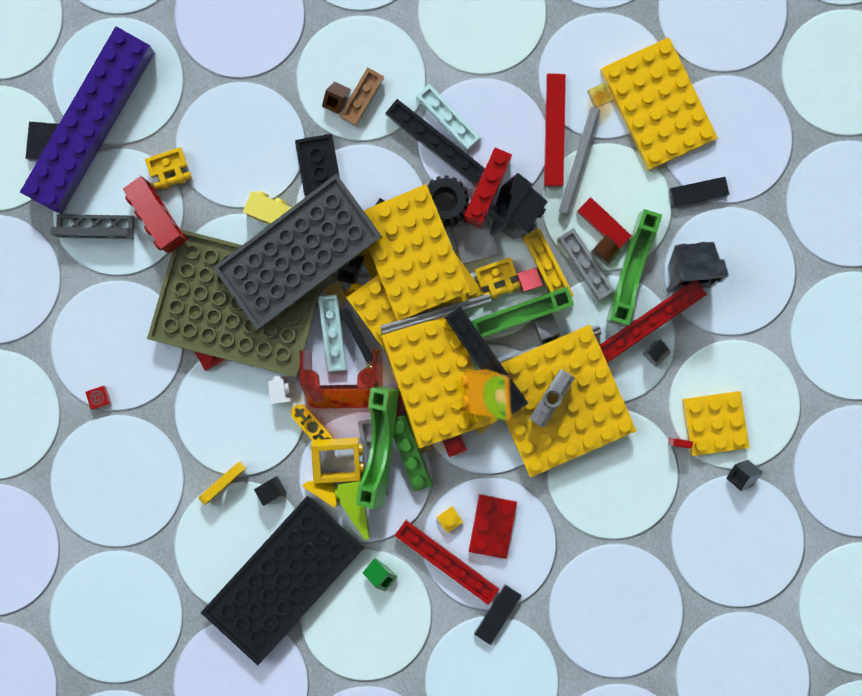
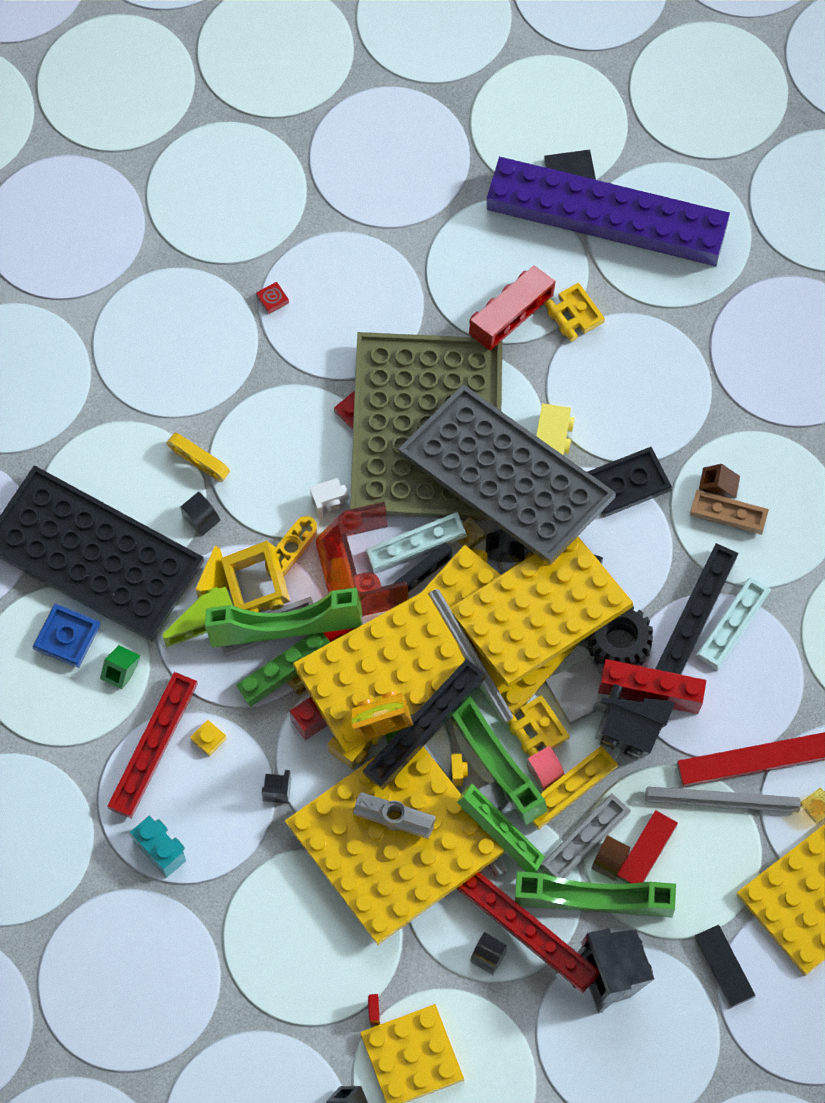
camera: 80 degrees right, 20 degrees down
dark grey fence [50,214,134,239] -> none
red plate [468,494,517,559] -> none
black tile [474,584,522,645] -> none
none -> blue plate [32,604,101,668]
none -> teal brick [130,815,186,878]
none -> black panel [261,770,292,804]
none -> yellow plate [451,754,468,787]
none -> bright green plate [457,784,545,873]

